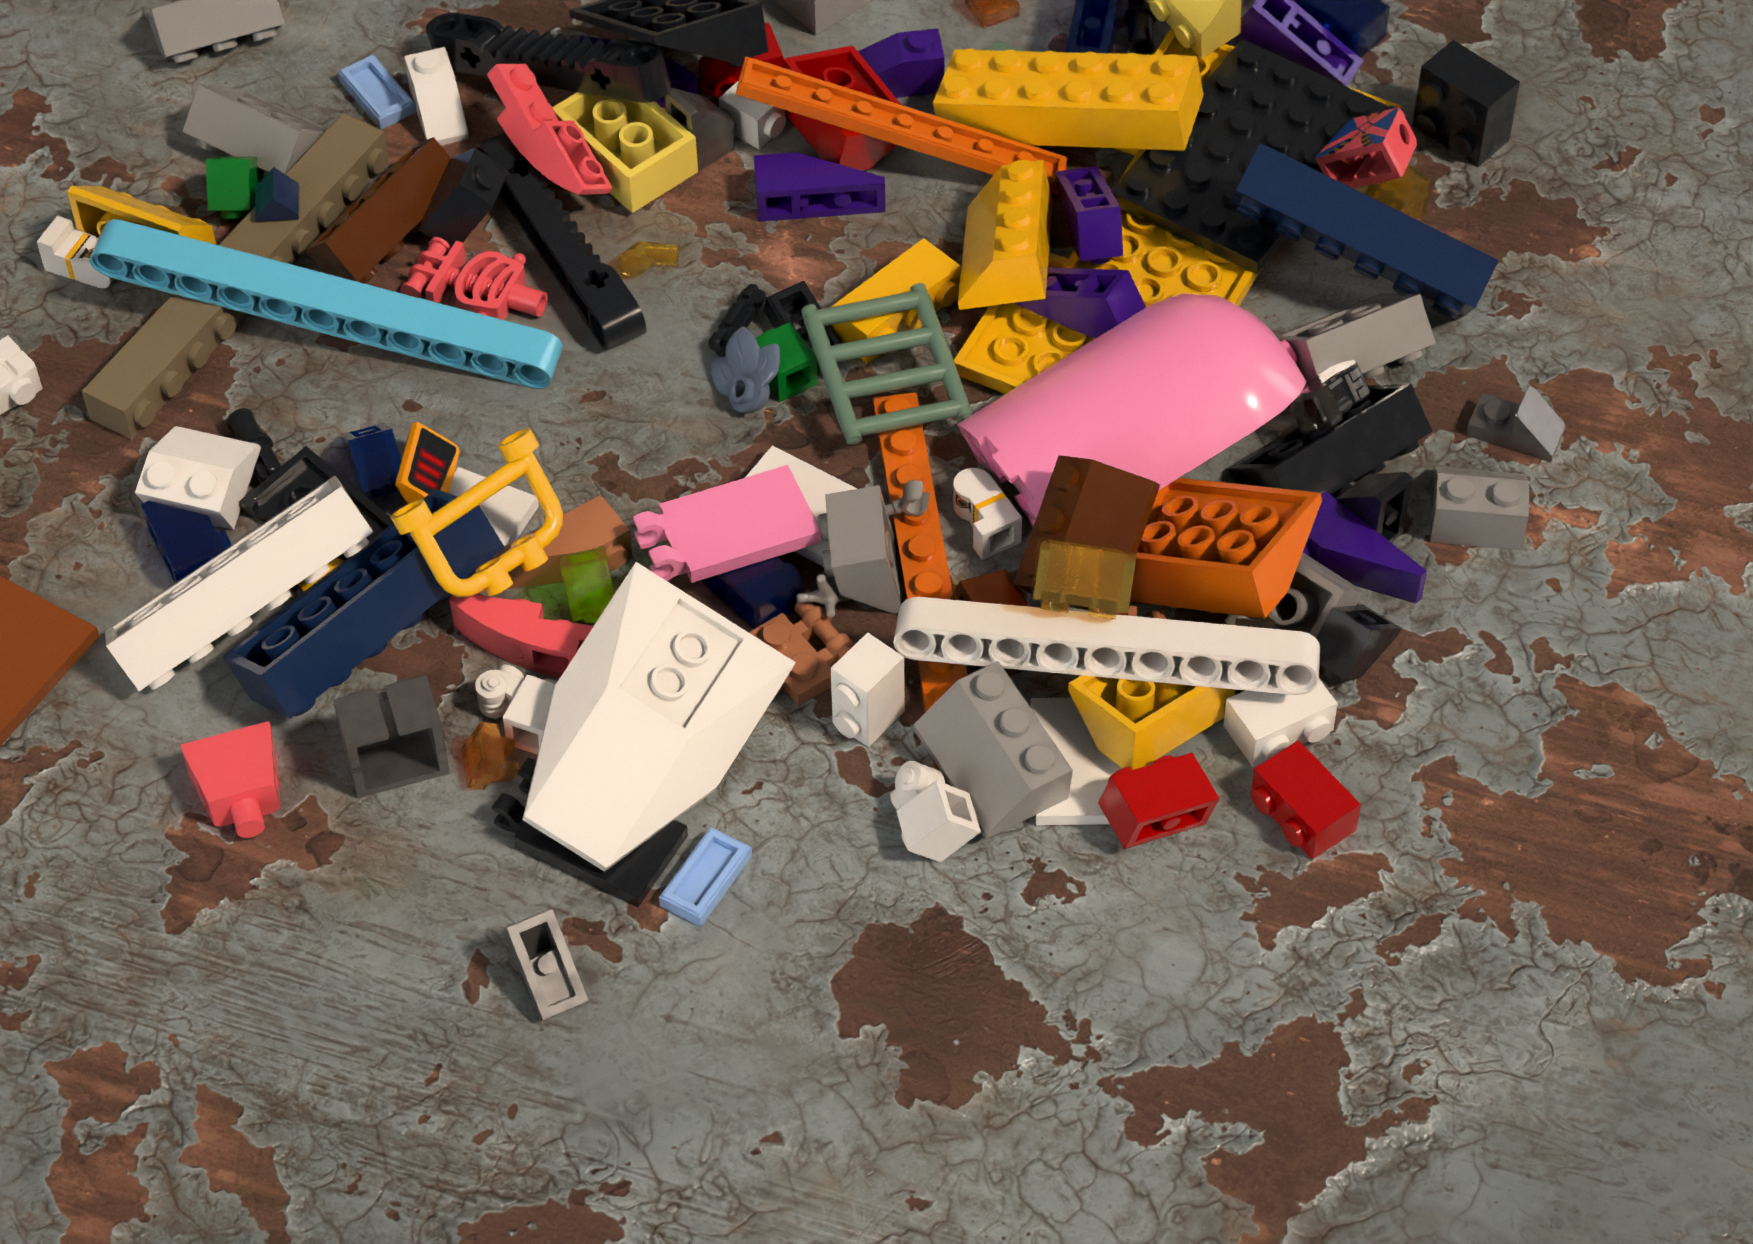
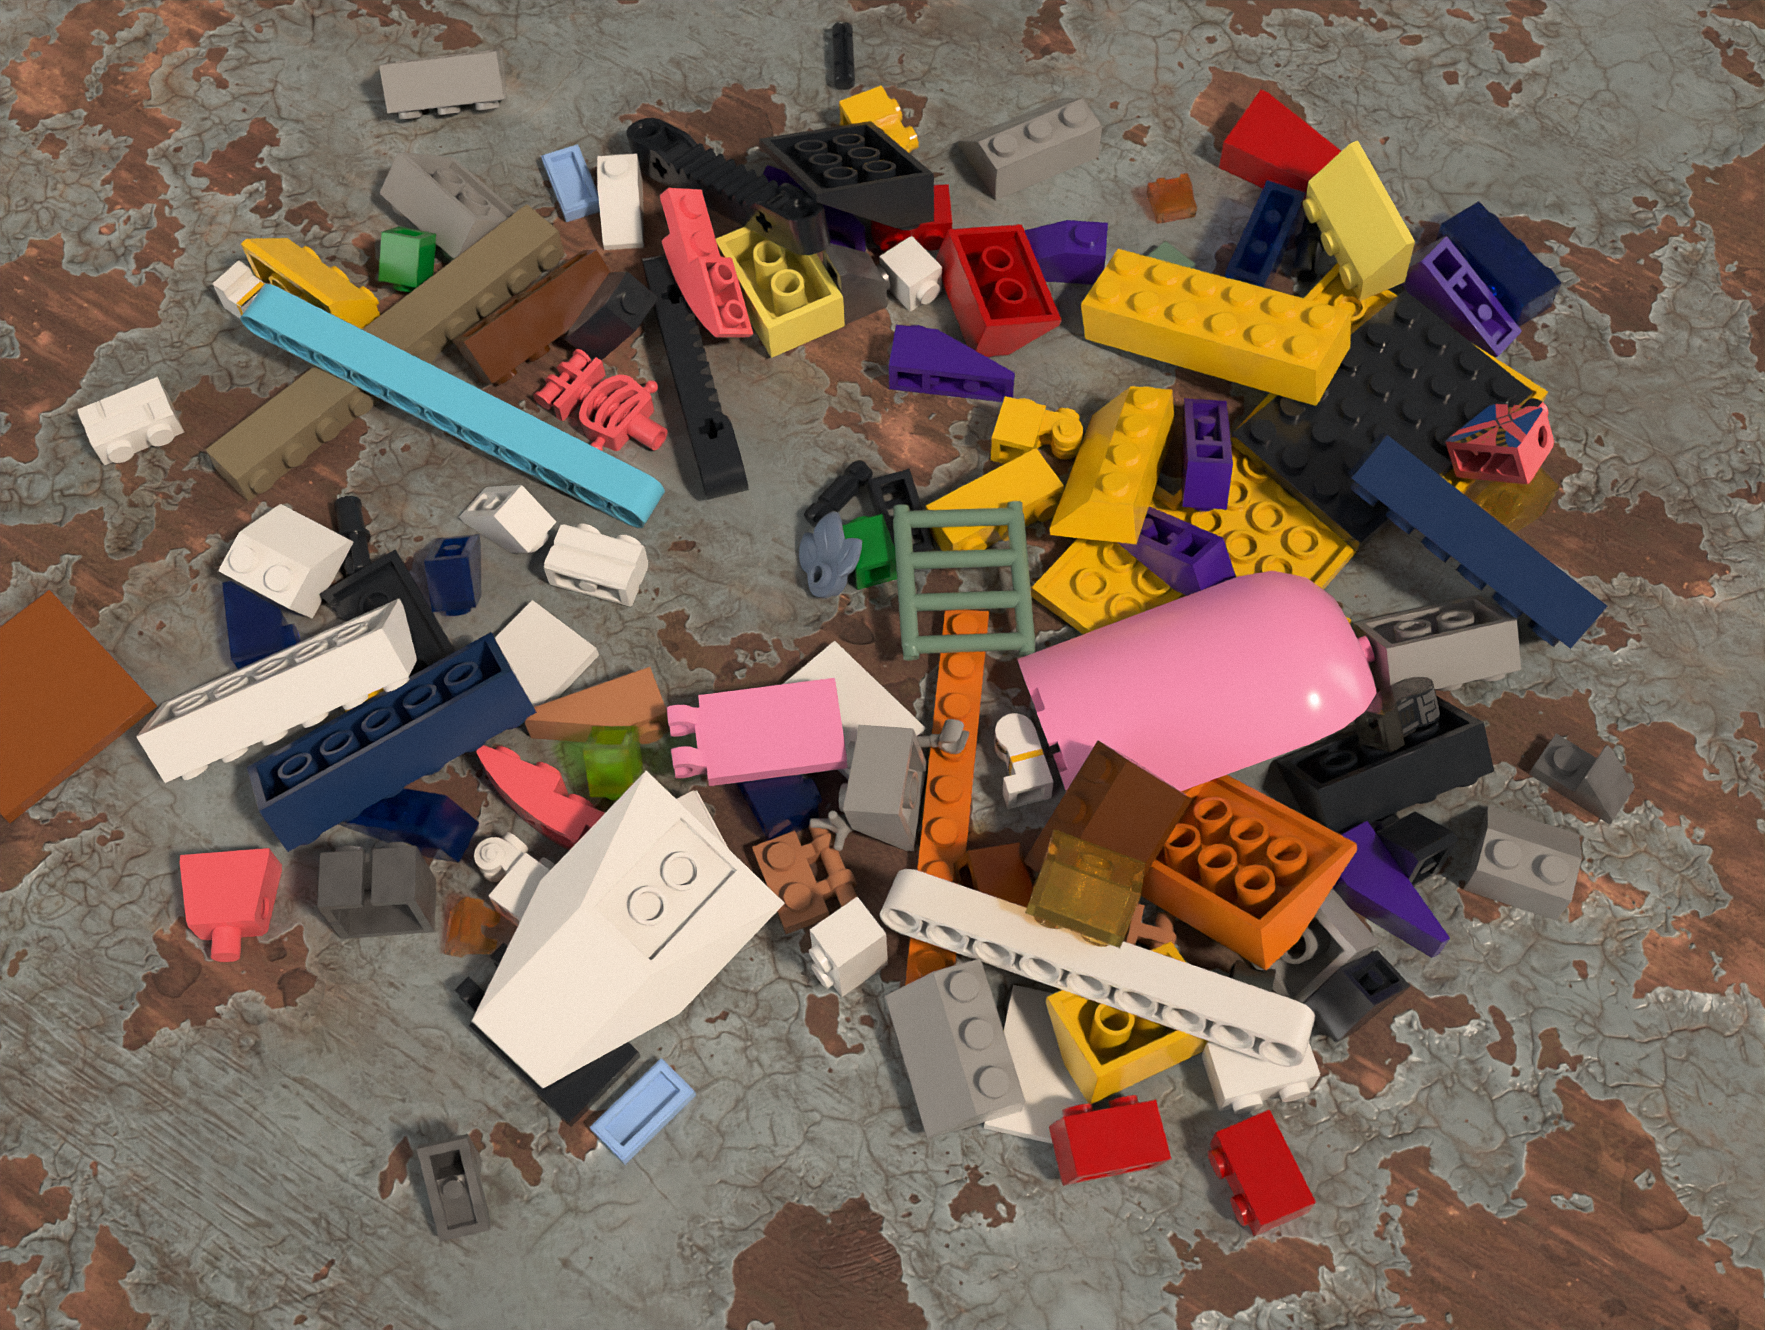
camera: 15 degrees right, 10 degrees up
dark blue slope [255,167,300,222] -> none
yellow bar [390,428,563,597] -> none
slope [395,422,460,504] -> none
clear yellow arm [618,241,680,277] -> none
orange tile [735,57,1068,195] -> none
white brick [890,761,981,862] -> none
black brick [1413,40,1520,167] -> none
none -> clear blue slope [338,789,479,863]
none -> white slope [459,485,556,553]
none -> white brick [544,524,648,607]
none -> yellow brick [991,396,1083,464]

